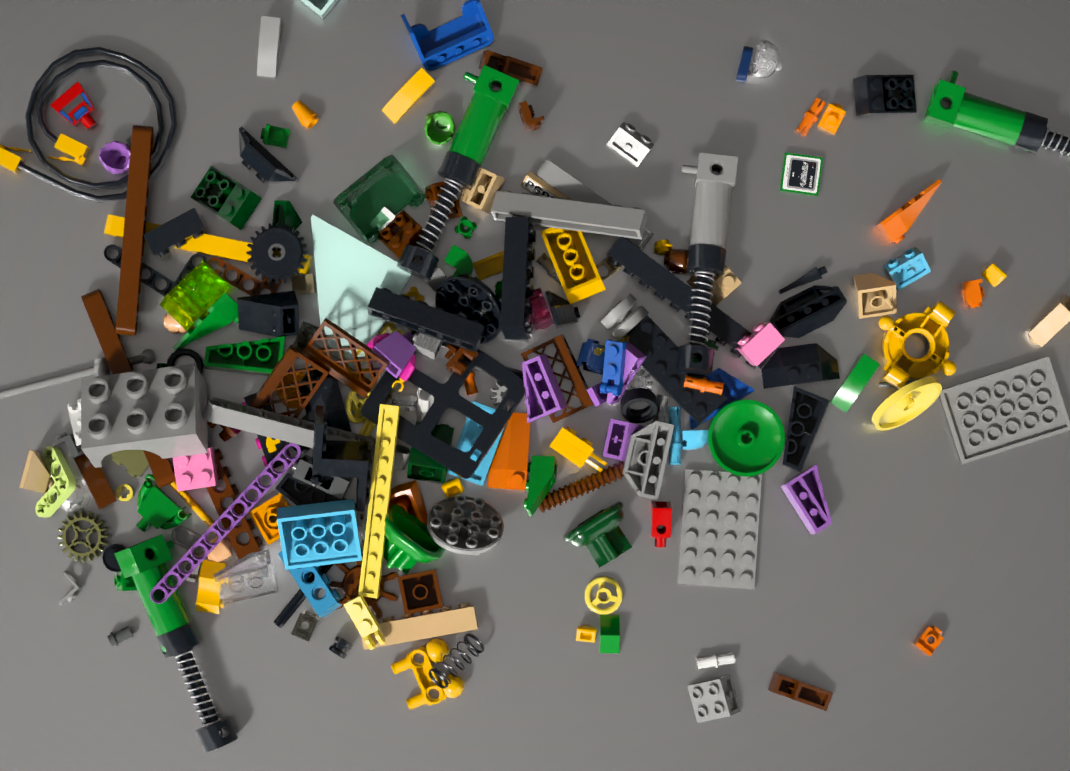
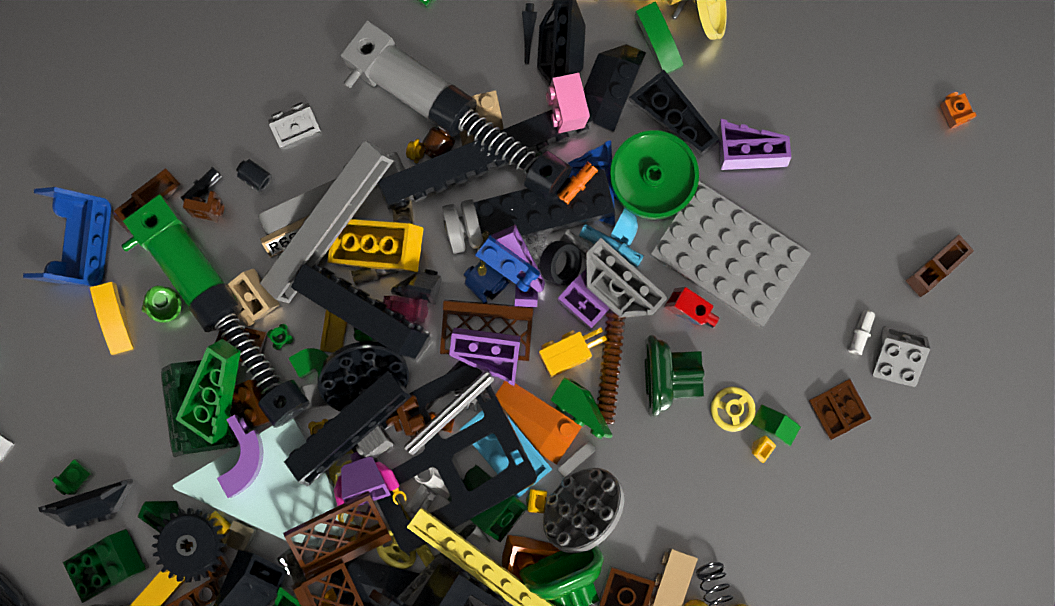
camera: 65 degrees left, 5 degrees down
light orange cone [292,100,319,129] -> none
none -> green wedge [176,339,241,444]
none -> black pin [180,167,222,201]
none -> medium lavender arch [217,415,264,498]
none -> black brick [236,159,272,192]
none -> light grey axle [404,371,494,455]
none -> light grey beam [557,441,596,477]
none -> reddish brown slope [809,379,872,440]

